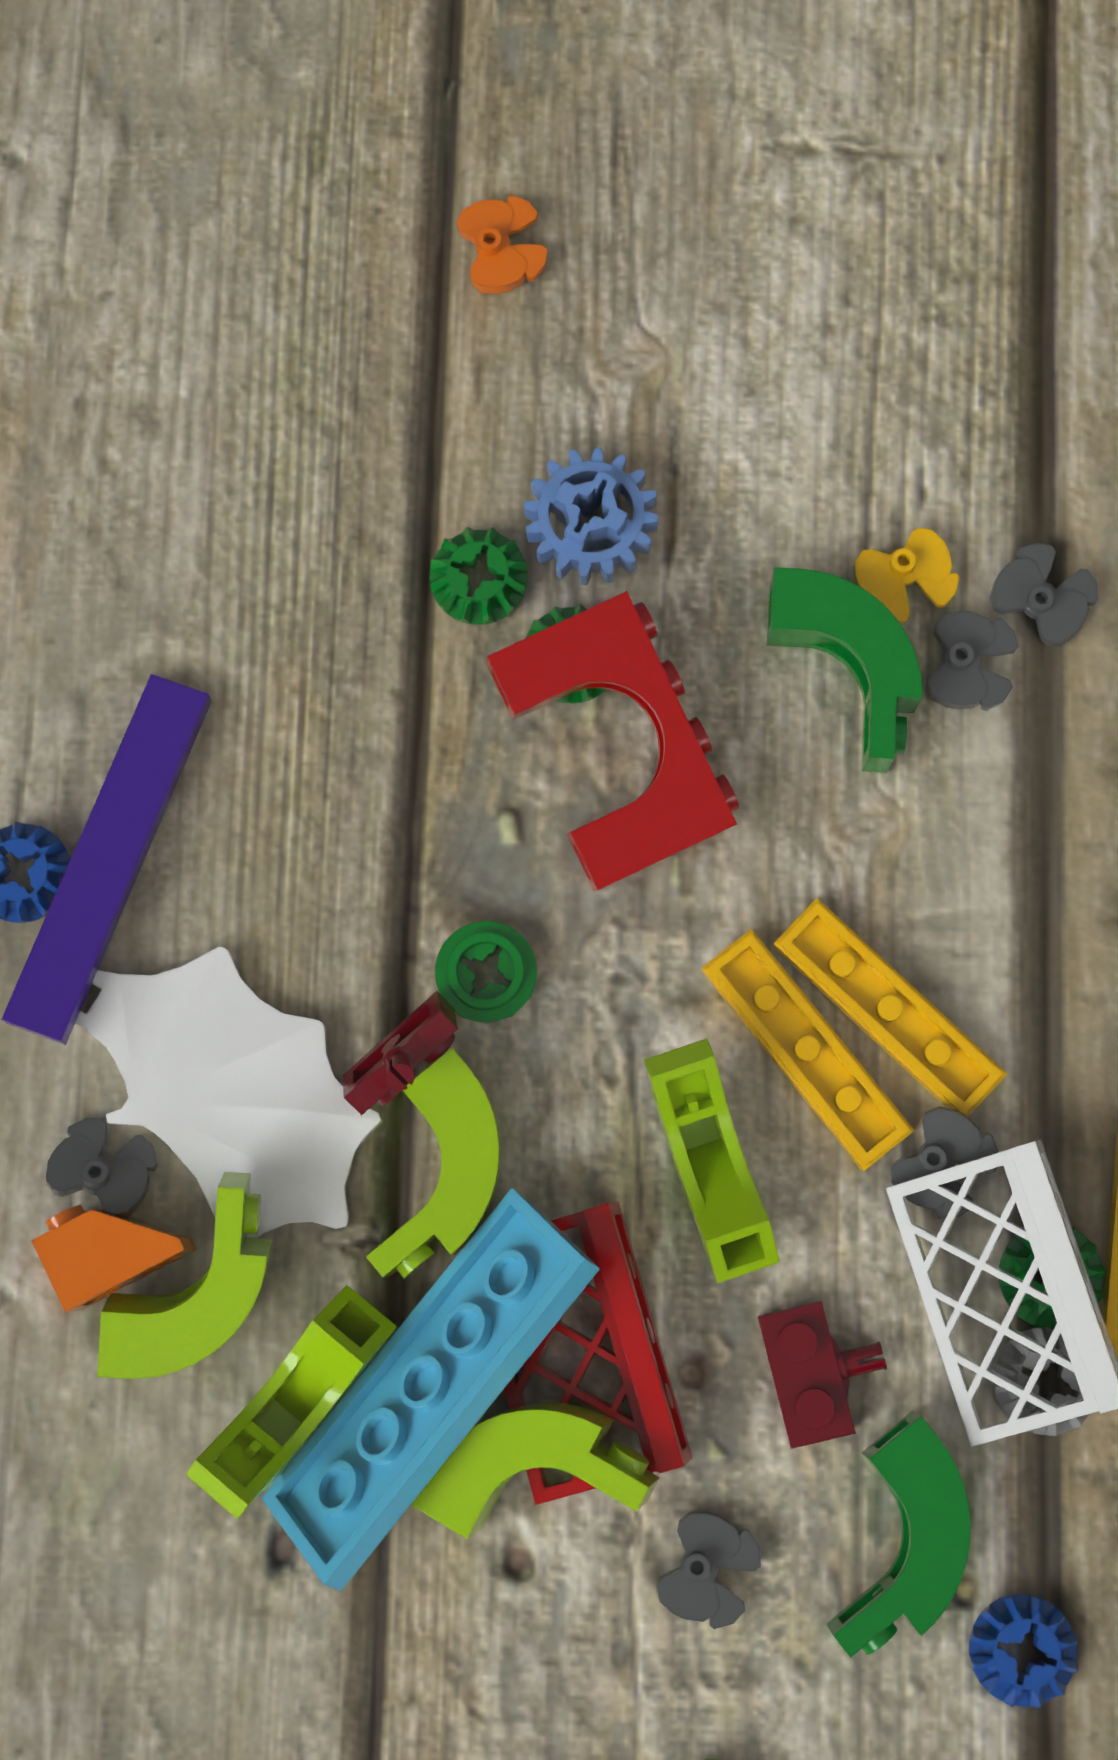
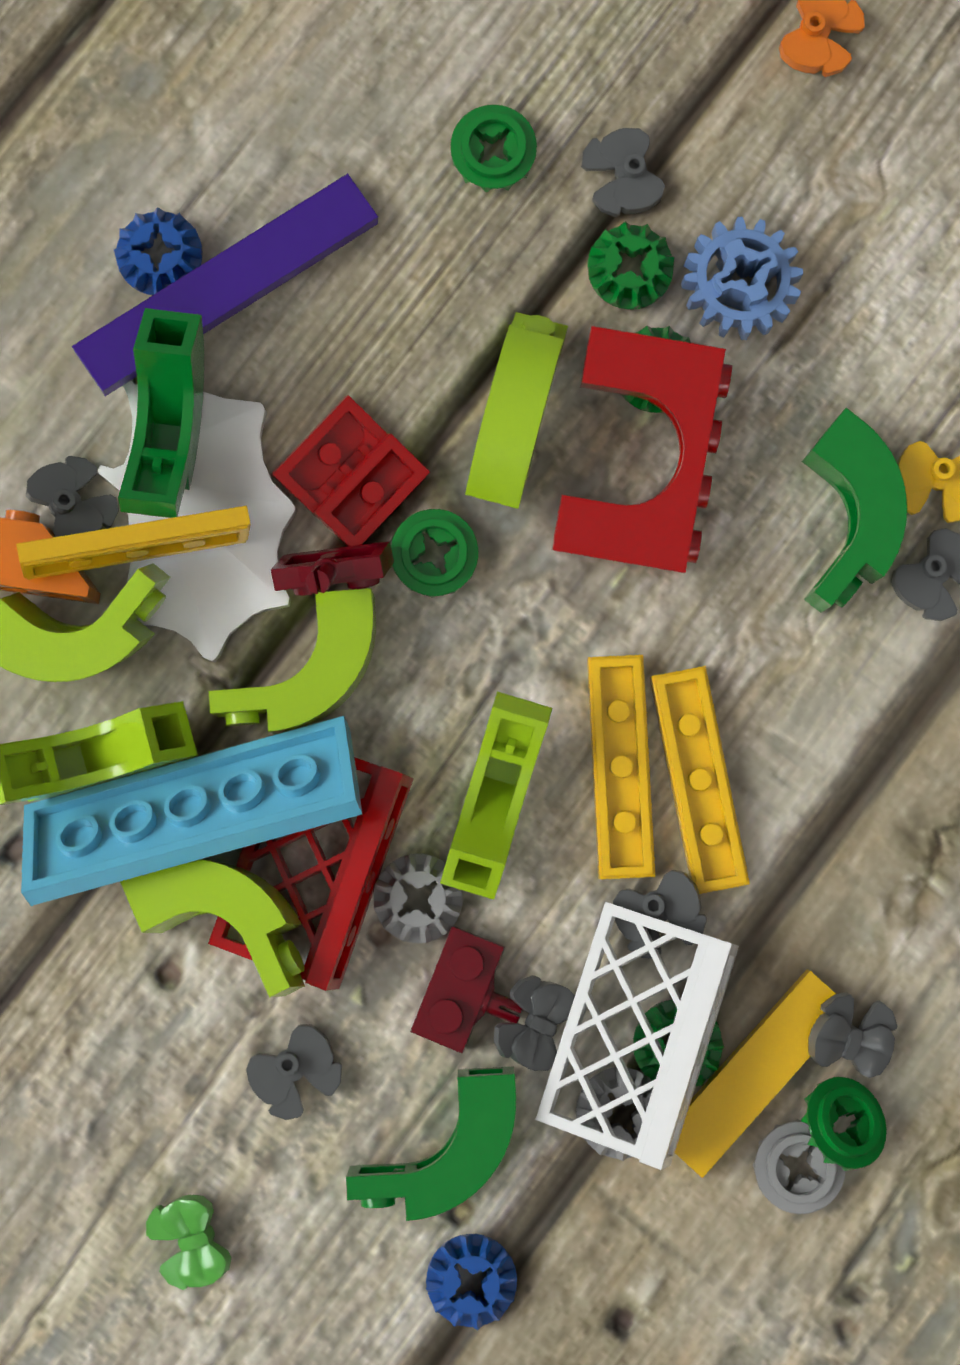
camera: 25 degrees right, 5 degrees up
none -> yellow tile [16,505,251,580]
none -> green arch [118,308,204,518]
none -> red slope [271,395,430,546]
none -> light grey gear [374,854,463,943]
none -> green gear [450,105,537,192]
none -> lime arch [465,312,568,509]
none -> dark grey piece [494,975,575,1071]
none -> dark grey piece [581,128,665,217]

